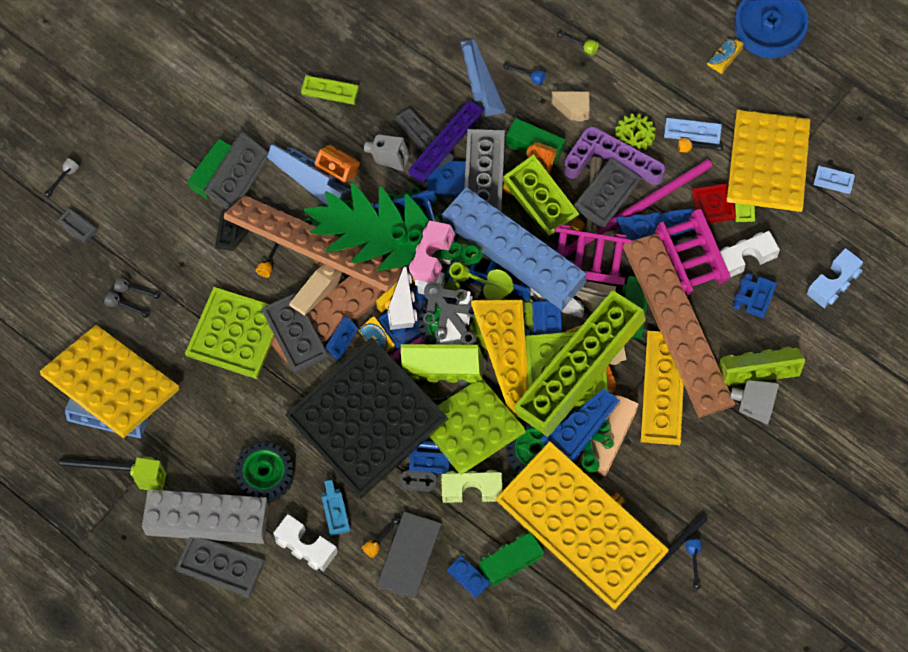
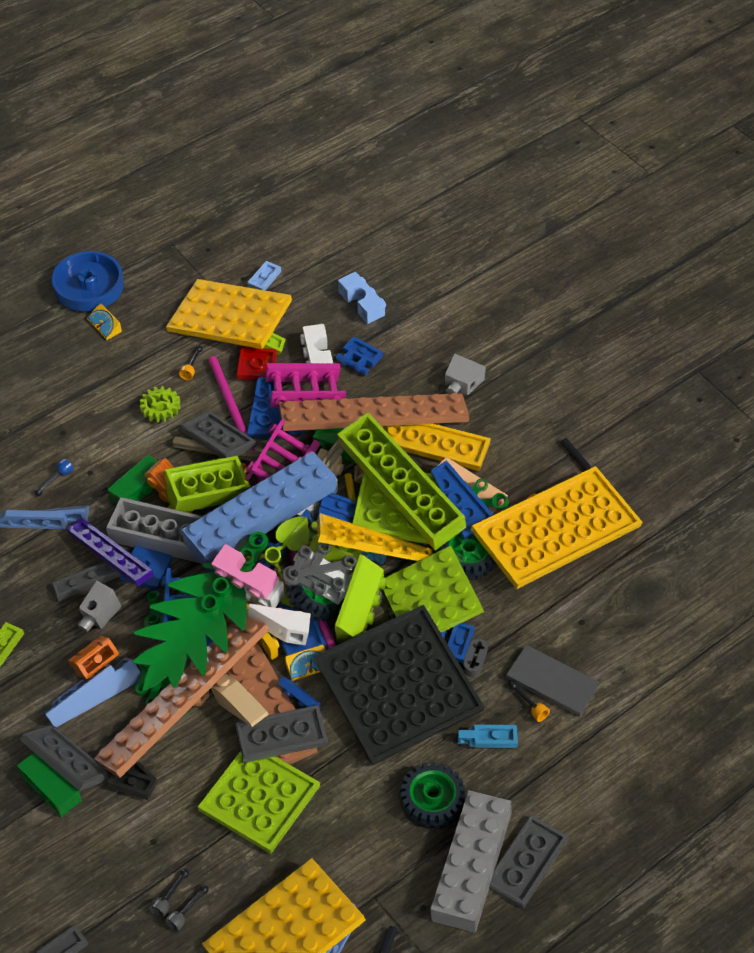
camera: 80 degrees left, 15 degrees down
lime brick [131,457,166,491] -> none
light orange hinge [256,242,279,277] -> none
white arch [273,514,338,572] -> none
yellowish green arch [442,470,502,503] -> none
blue plate [447,556,490,599] -> none
green brick [479,532,544,588] -> none
tan slope [552,92,589,121] -> none
hinge [557,31,599,56] -> none
medium lavender beam [564,127,665,185] -> none
light blue plate [664,118,722,144] -> none
hinge [685,540,702,590] -> none
lime slope [719,347,805,386] -> none

